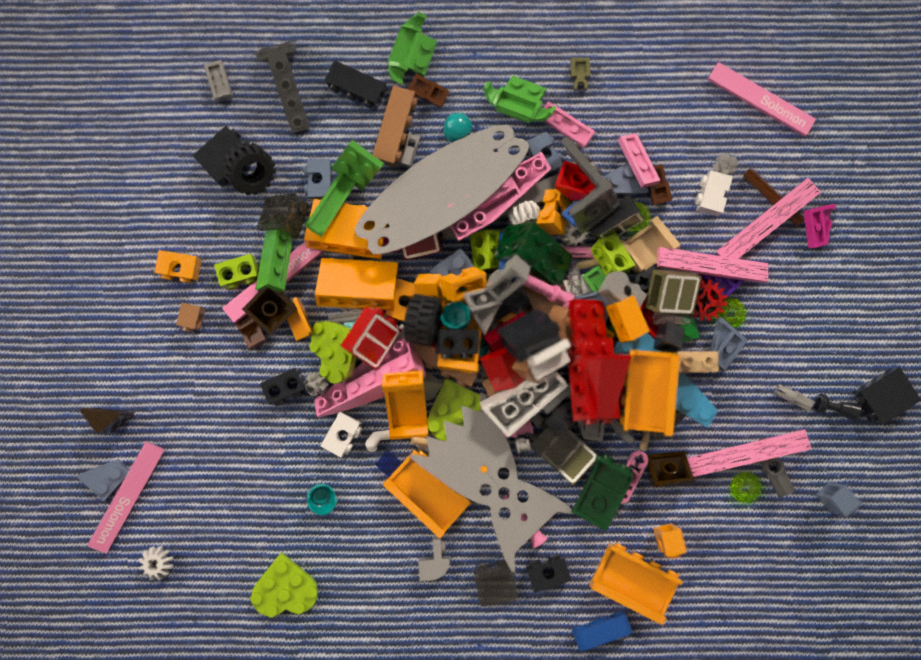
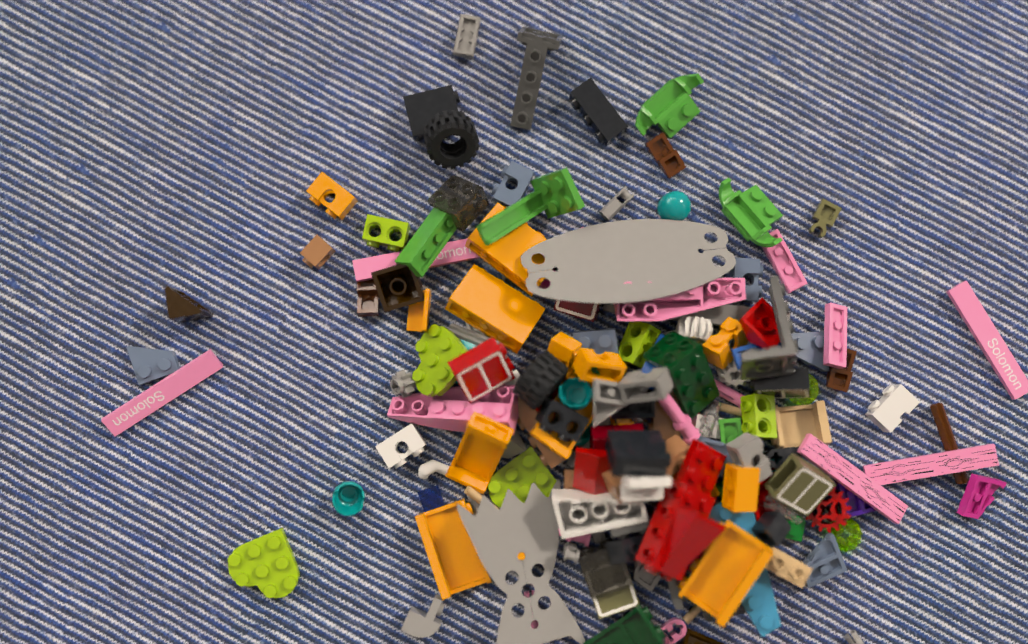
camera: 20 degrees right, 0 degrees up
white gear [139,546,174,580] -> none
black brick [260,368,305,407] -> none
medium nougat brick [373,86,418,168] -> none
light orange brick [385,278,416,322] -> none
light grey gear [713,153,739,175] -> none

